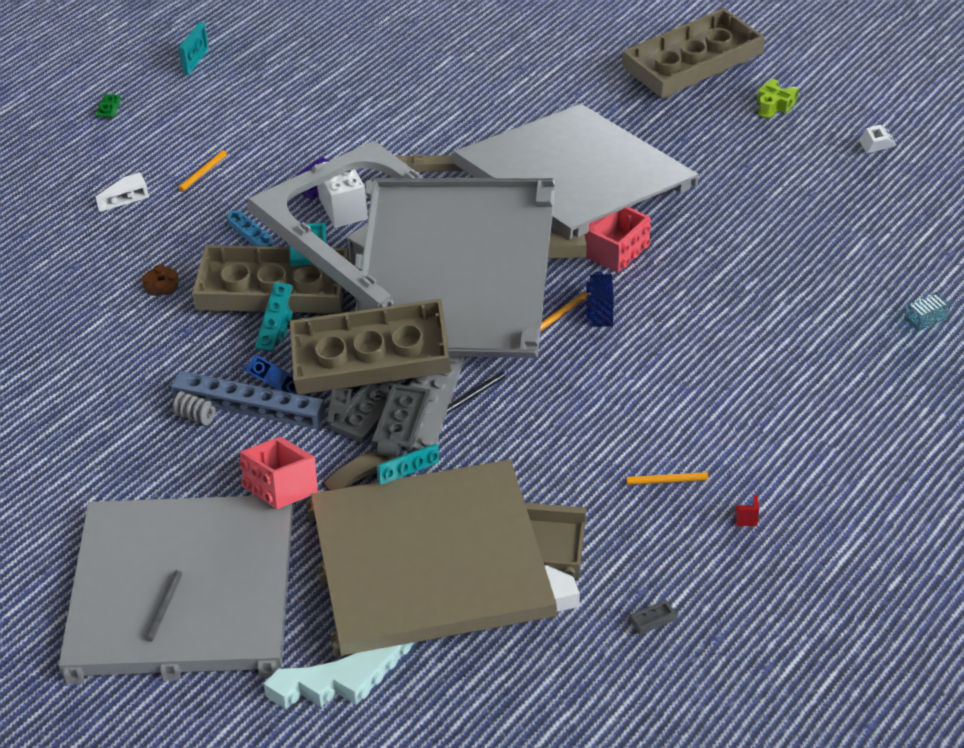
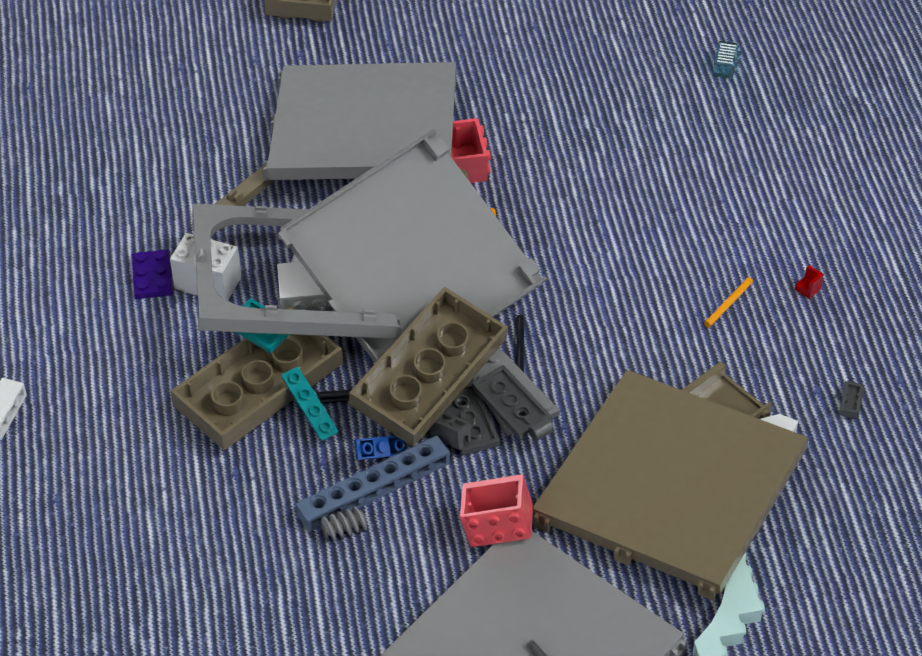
camera: 50 degrees left, 5 degrees up
reddish brown plate [142,264,179,296] -> none
light orange bar [178,150,227,192] -> none
dark azure beam [227,210,274,246] -> none
dark tan slope [324,451,397,491] -> none
teal bracket [377,444,439,485] -> none
clear blue brick [586,271,614,327] -> none

